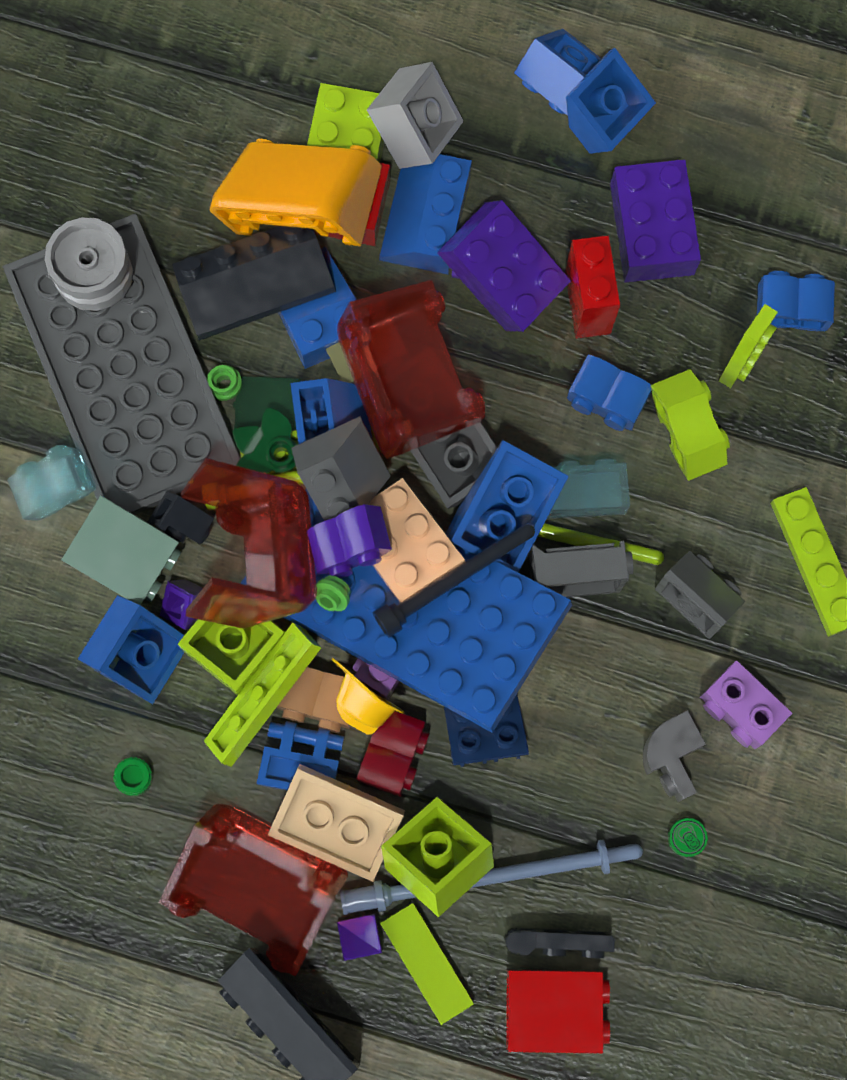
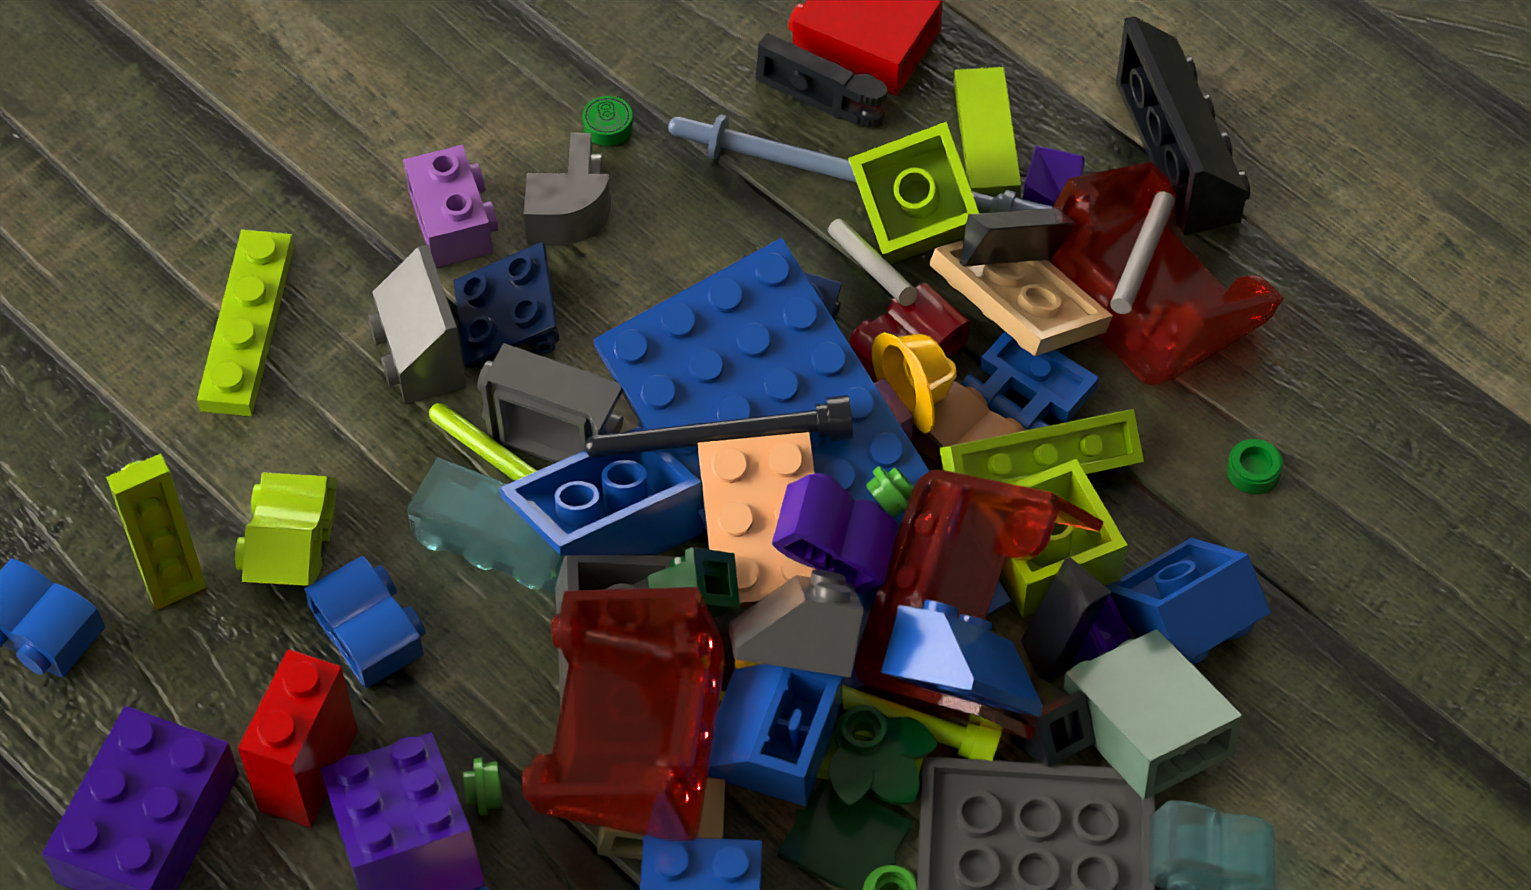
camera: 150 degrees left, 20 degrees down
none -> dark blue hinge [453,241,560,367]
none -> bright green plate [463,758,502,816]
none -> dark green brick [648,547,740,625]
none -> light grey bar [828,219,918,306]
none -> blue slope [881,600,1043,717]
none -> black slope [960,208,1075,267]
none -> black slope [1021,557,1111,683]
none -> light grey bar [1110,192,1175,314]

